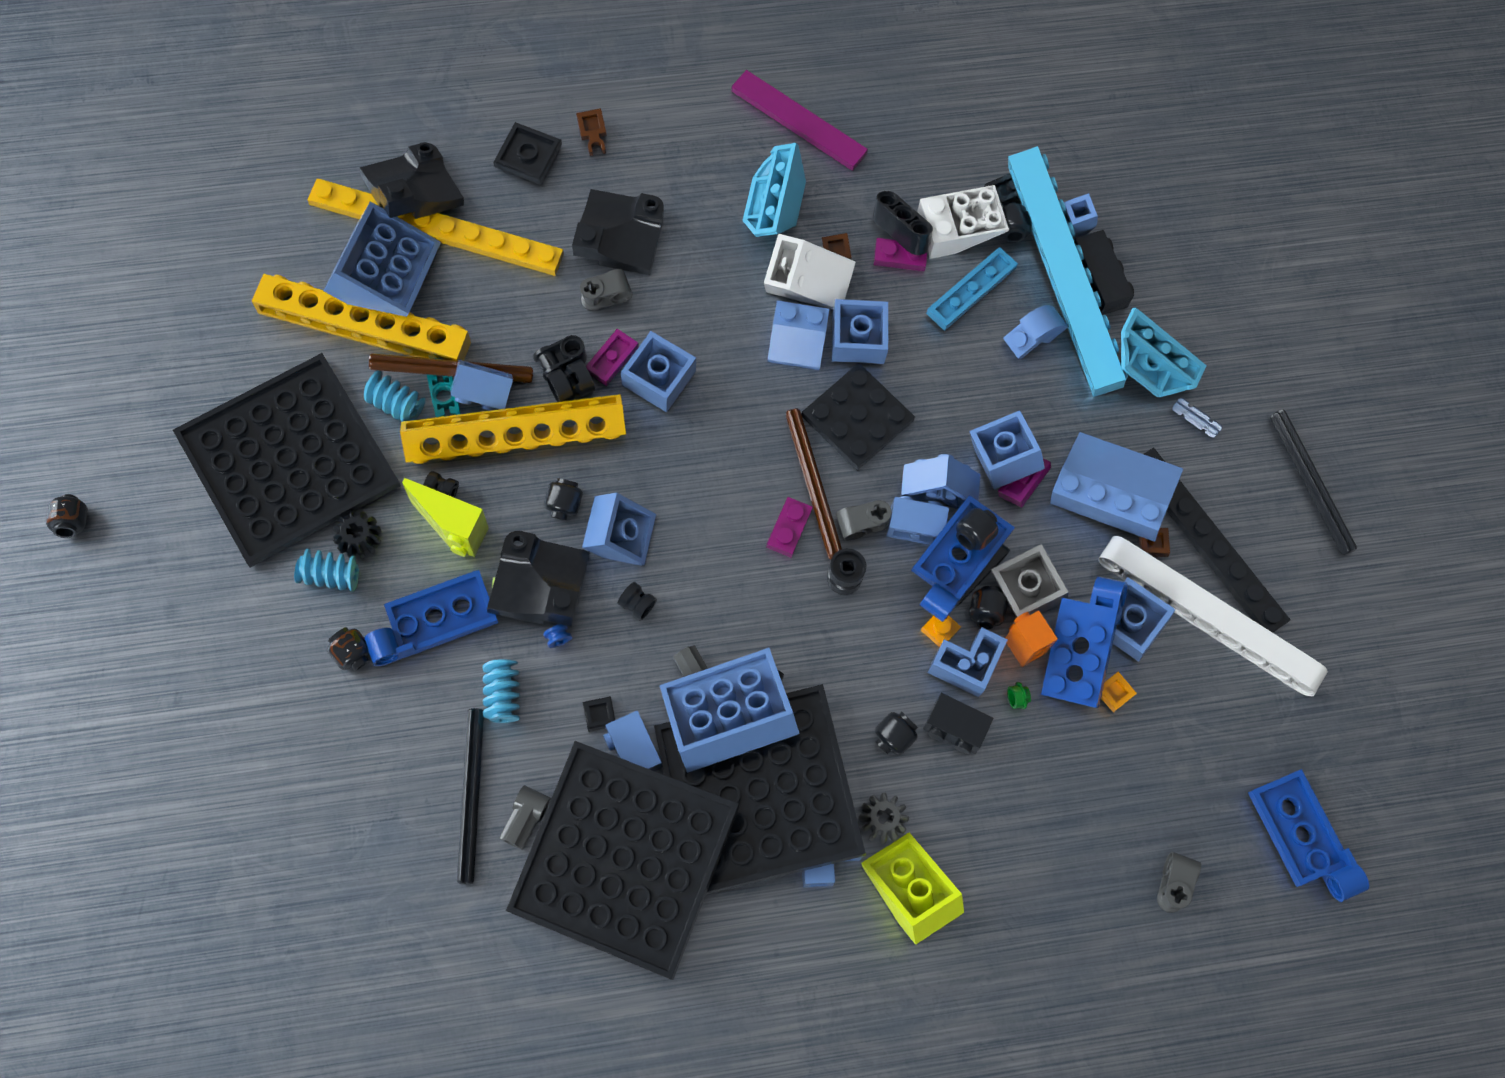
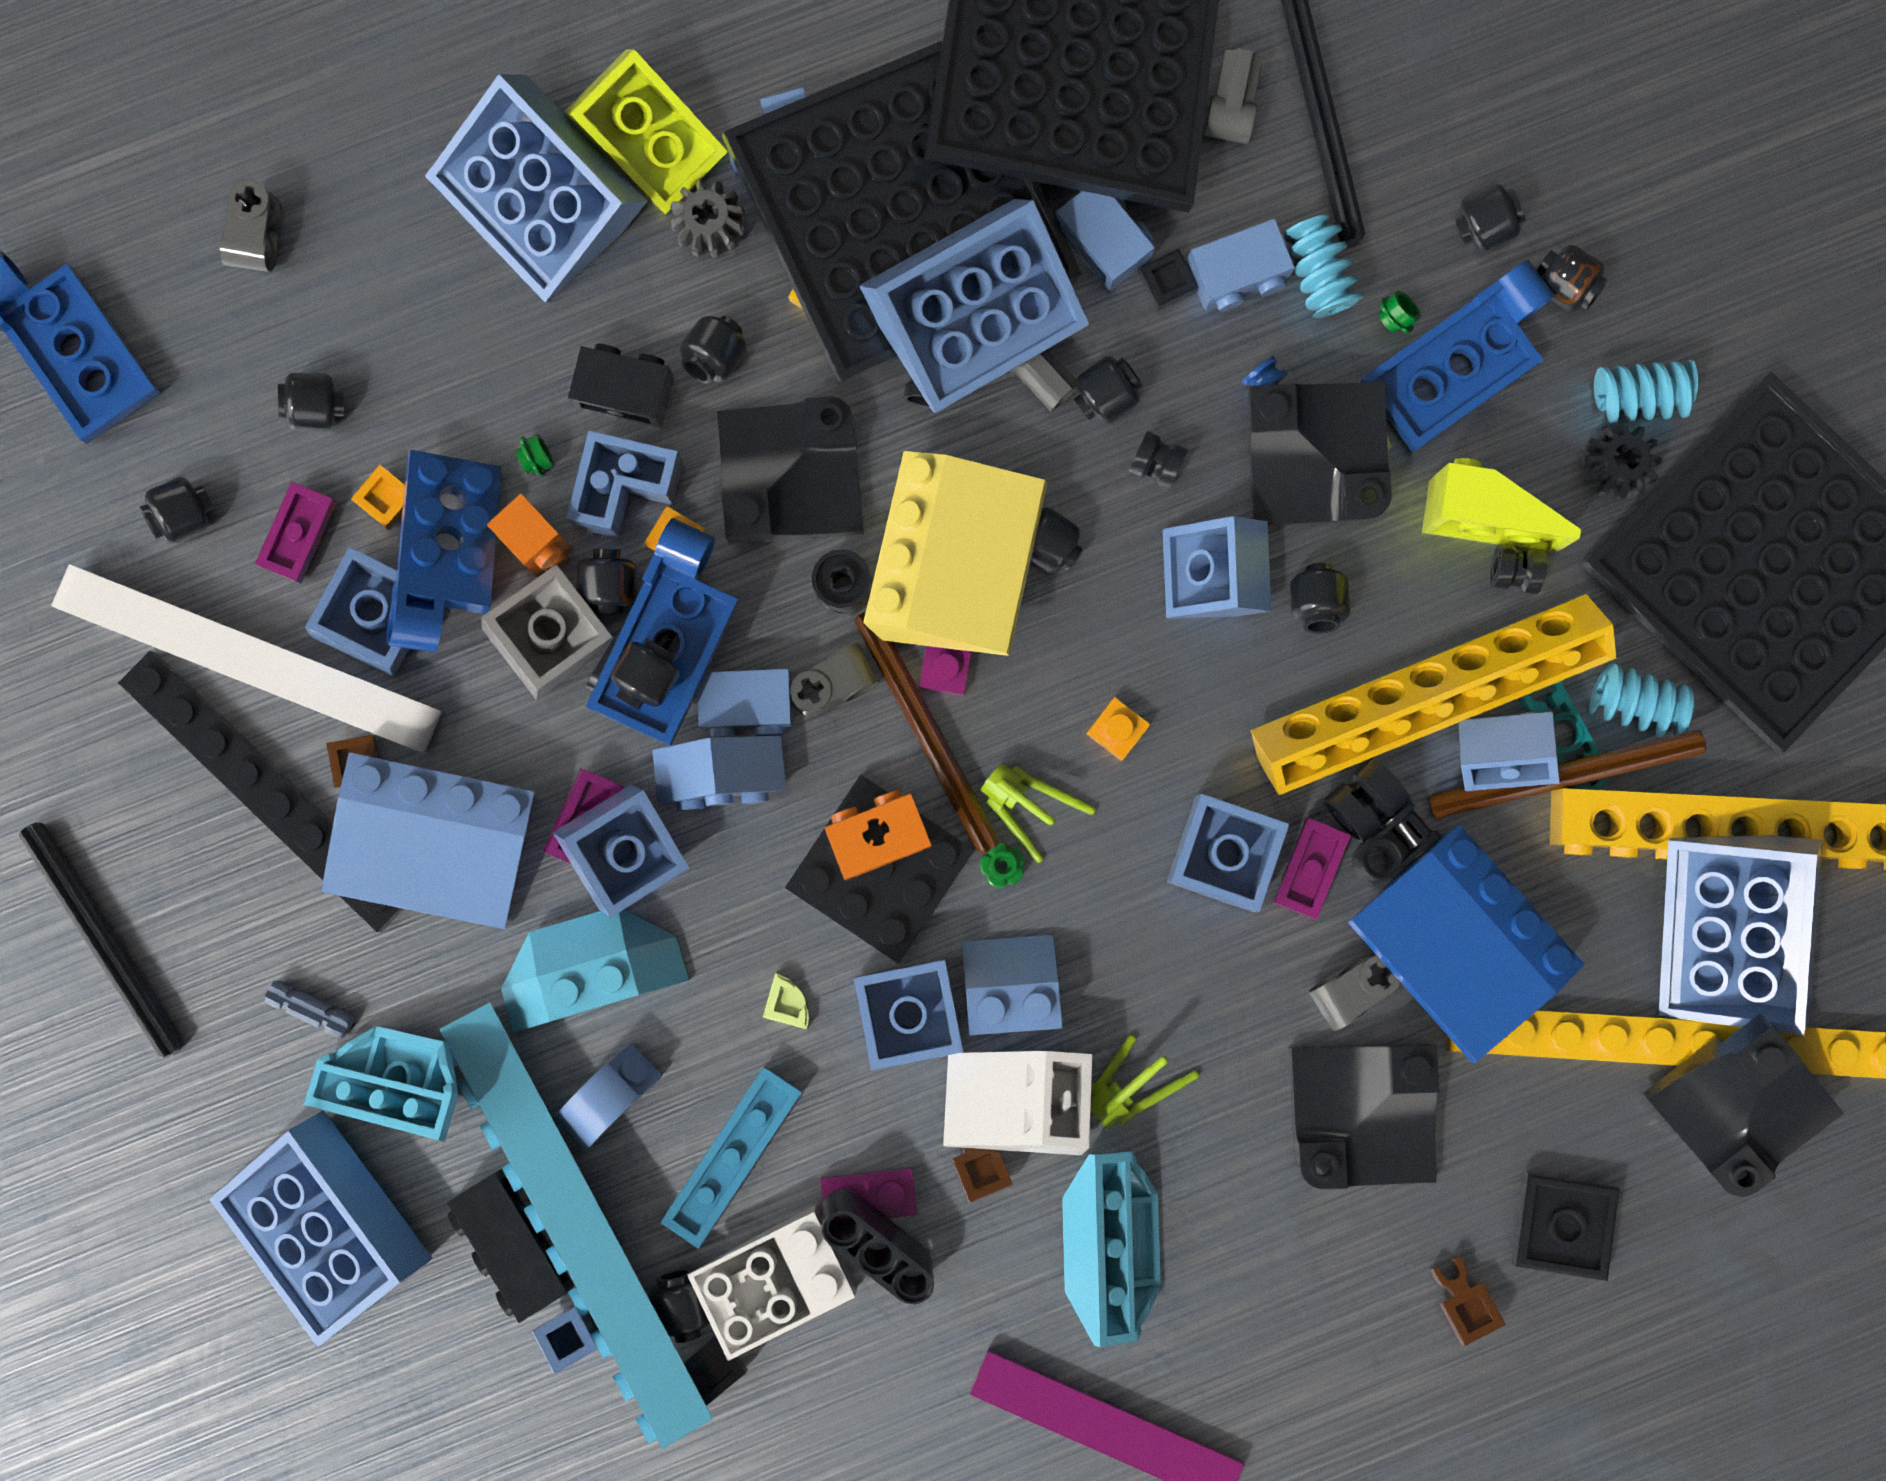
camera: 175 degrees right, 15 degrees up
none -> black head [139,477,214,544]
none -> medium blue slope [210,1110,433,1347]
none -> magenta plate [255,481,337,584]
none -> black head [278,373,344,431]
none -> medium blue slope [426,74,647,302]
none -> medium azure wedge [501,909,690,1033]
none -> black slope [717,396,864,544]
none -> yellowish green tile [763,973,810,1029]
none -> orange brick [824,789,932,881]
none -> light yellow slope [863,451,1048,656]
none -> green plate [980,843,1025,888]
none -> lime plant [981,762,1096,863]
none -> black head [1030,507,1082,575]
none -> black head [1074,356,1143,424]
none -> light orange plate [1086,697,1151,761]
none -> lime plant [1090,1034,1199,1130]
none -> medium blue brick [1186,218,1294,312]
none -> blue slope [1348,824,1585,1064]
none -> green plate [1379,291,1421,333]
none -> black head [1454,184,1526,251]

